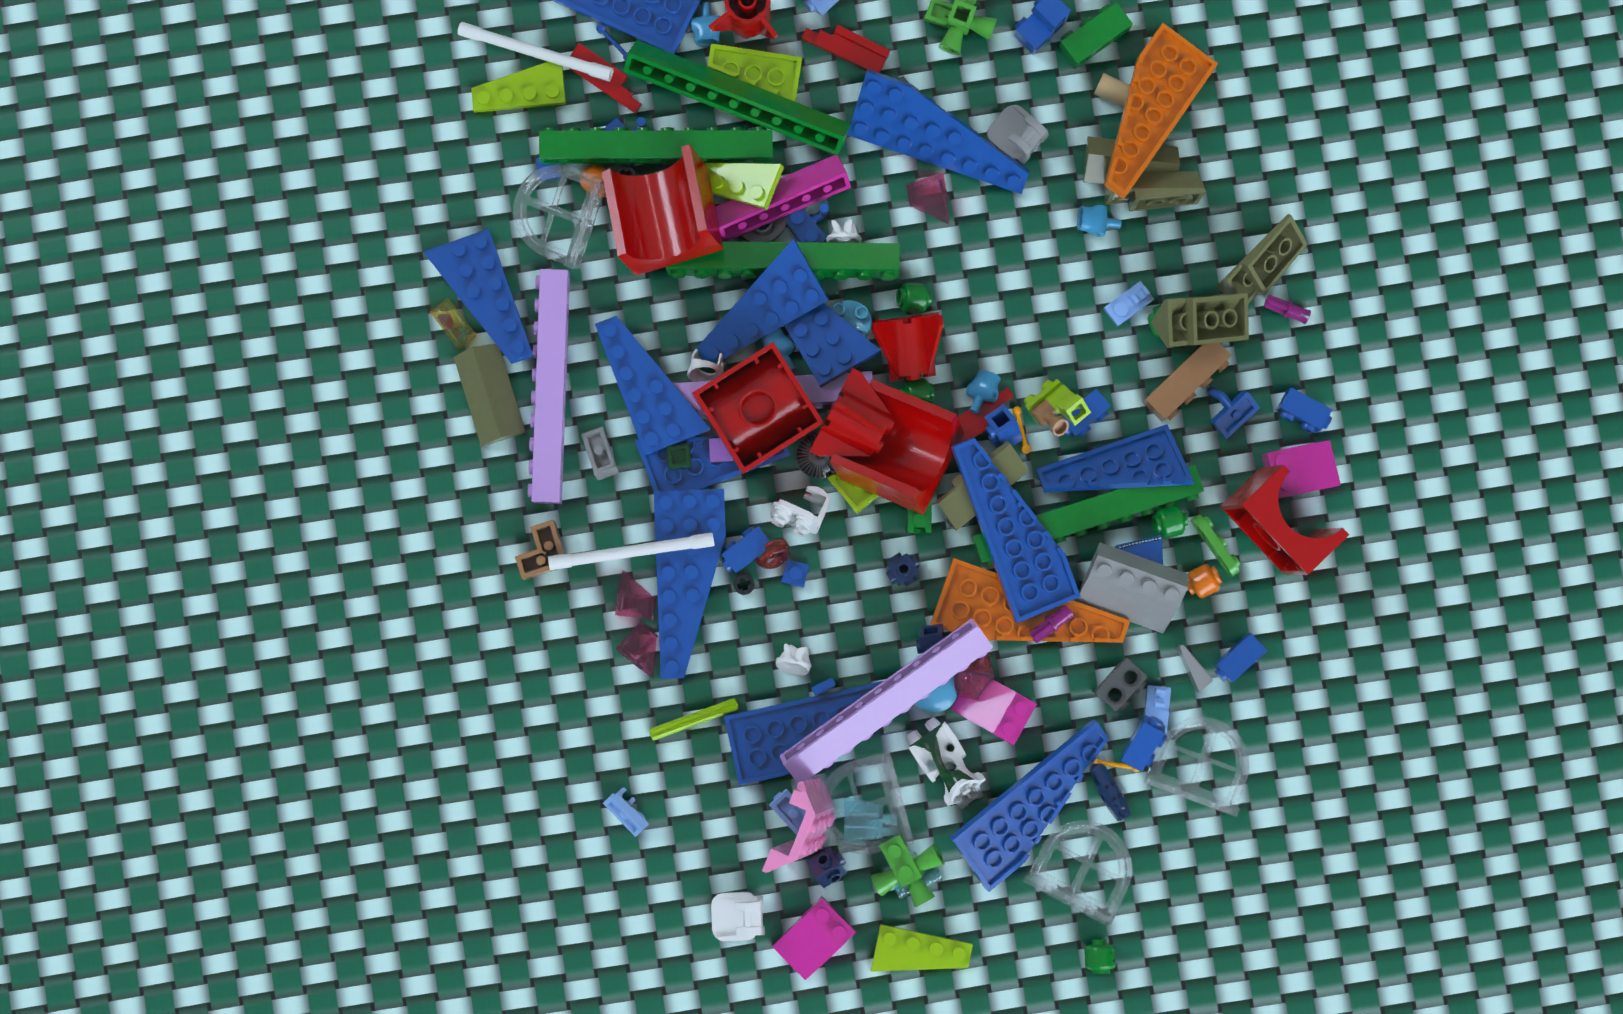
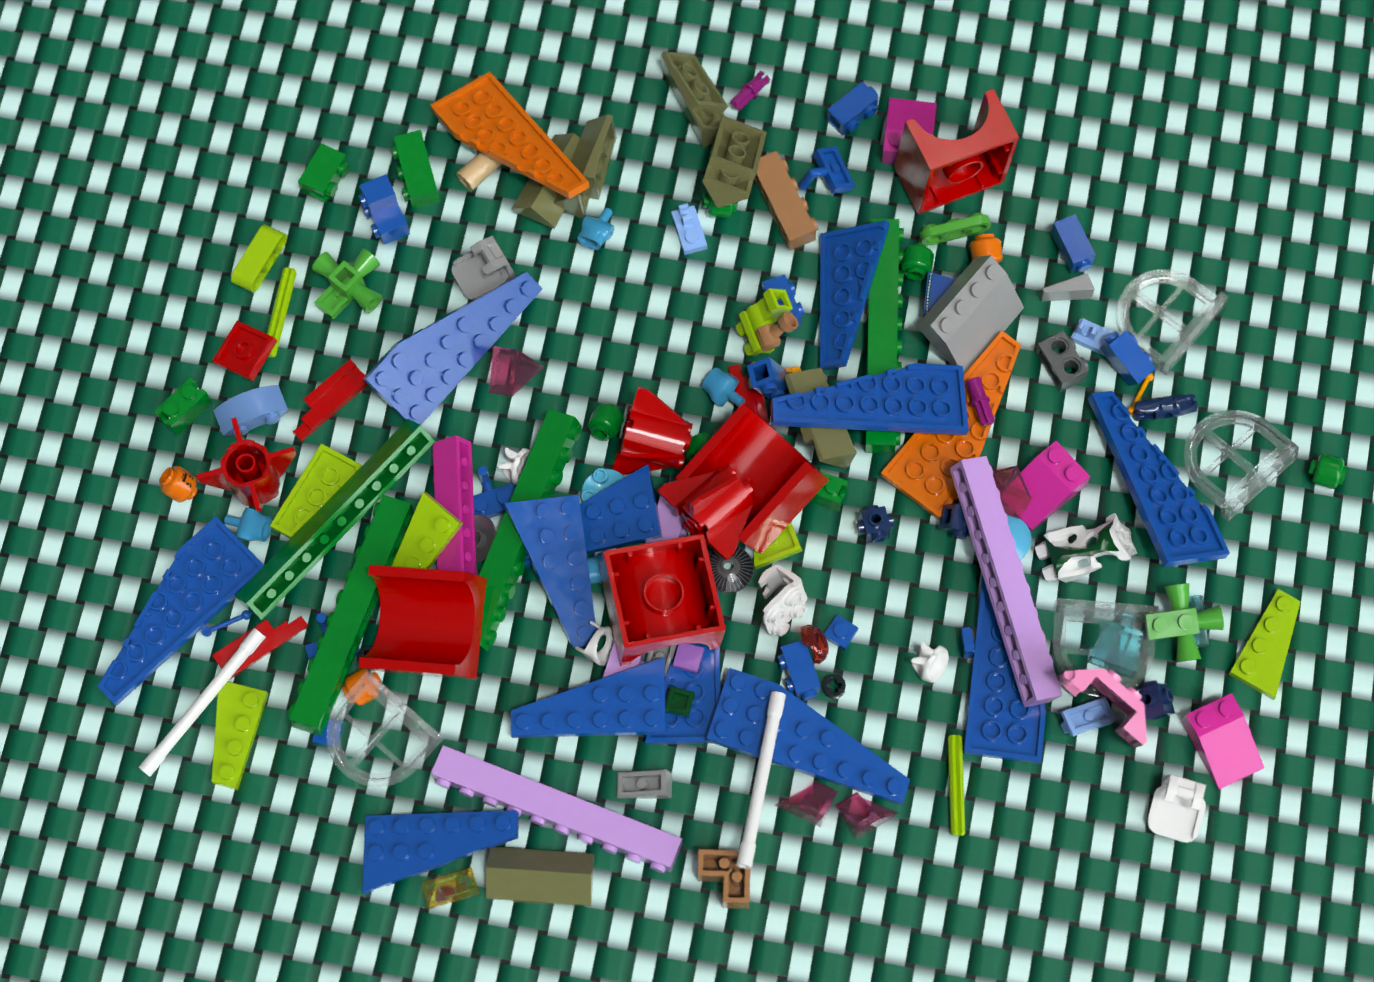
camera: 60 degrees left, 15 degrees down
light blue plate [603,788,649,837] -> none

